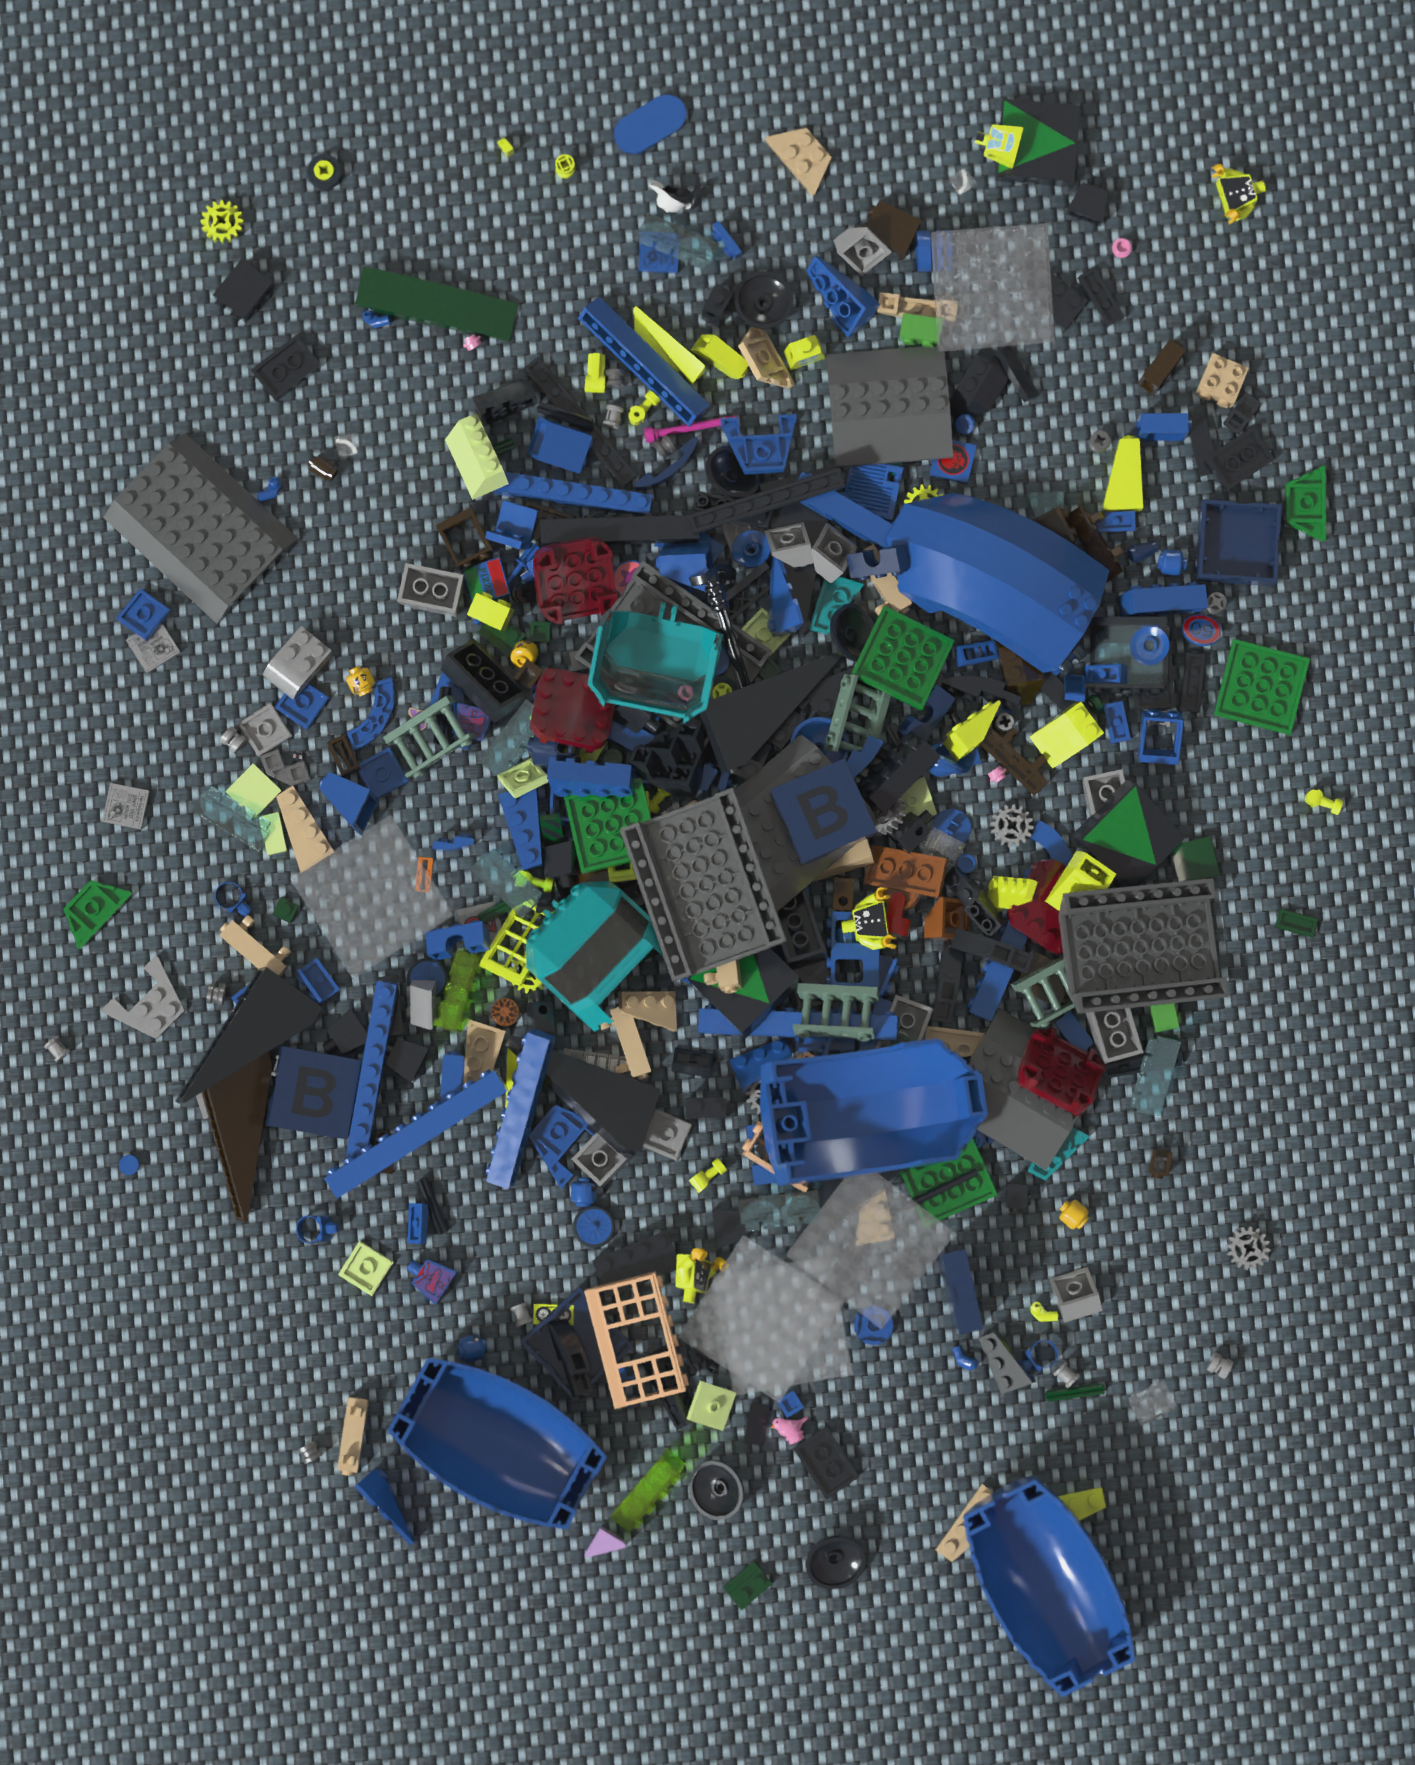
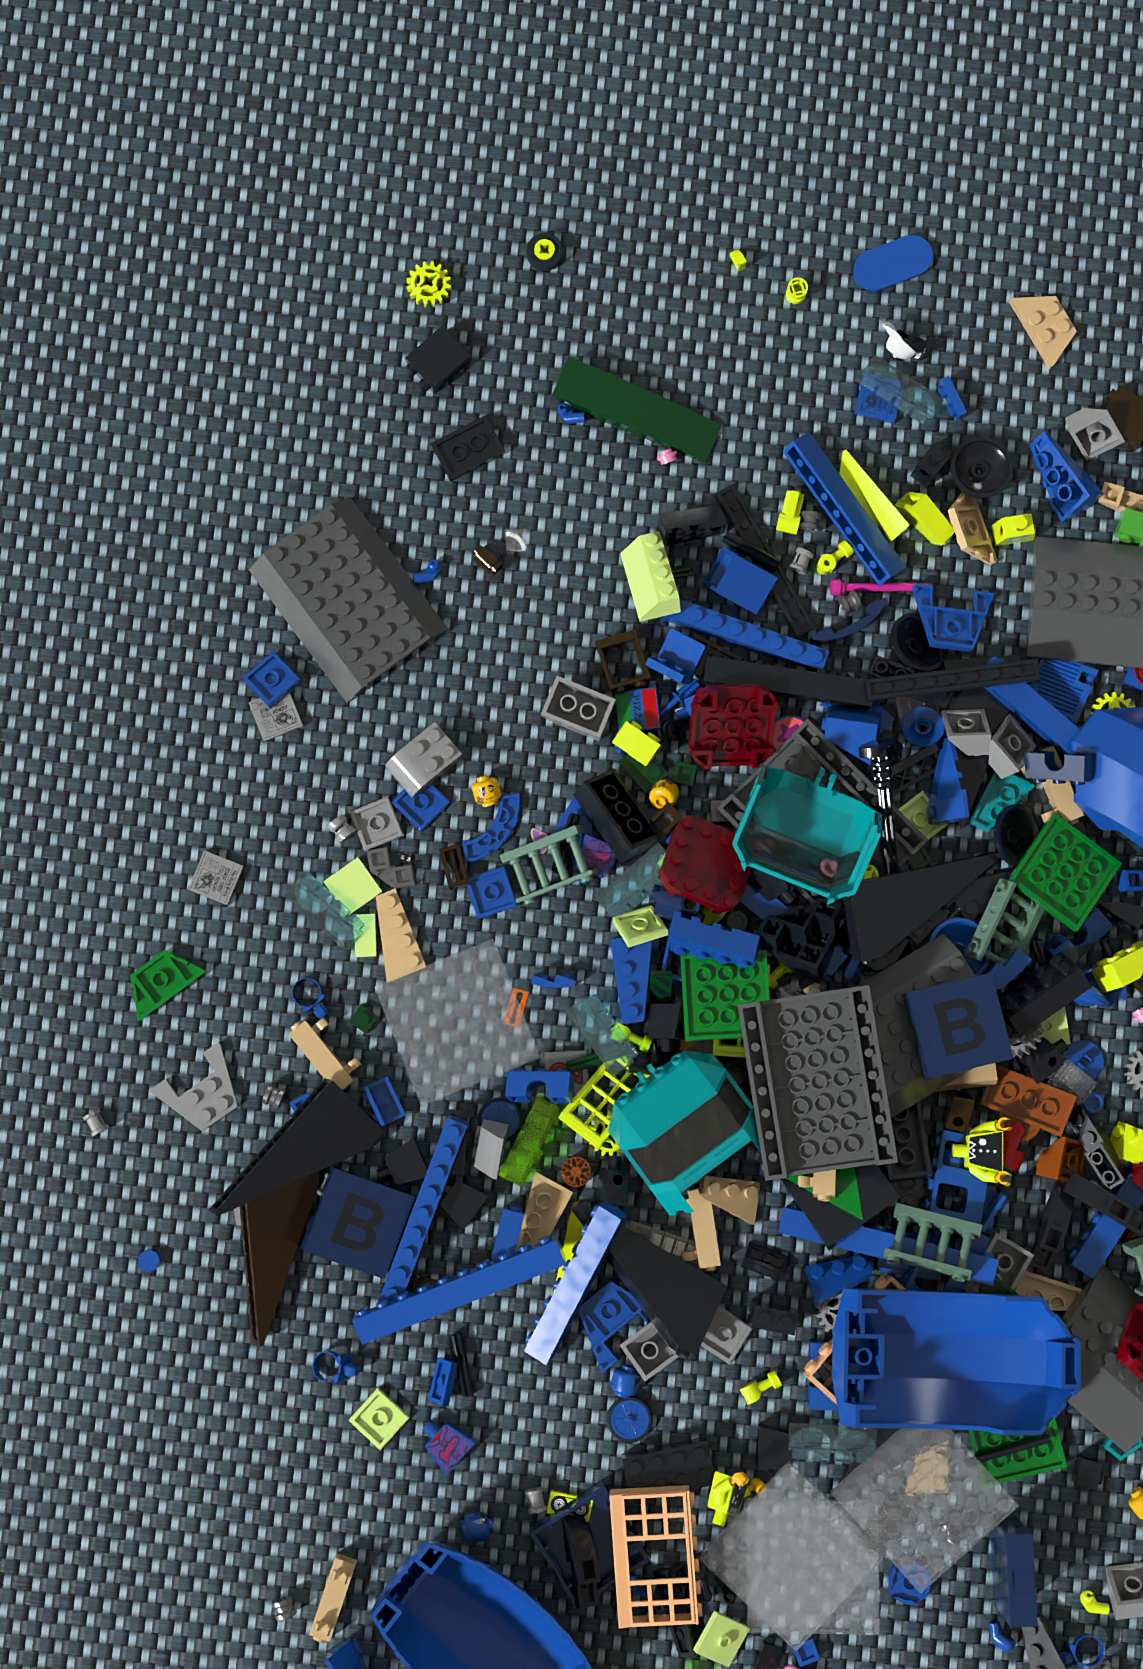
camera: 10 degrees right, 0 degrees up
blue slope [320,771,379,836] -> none

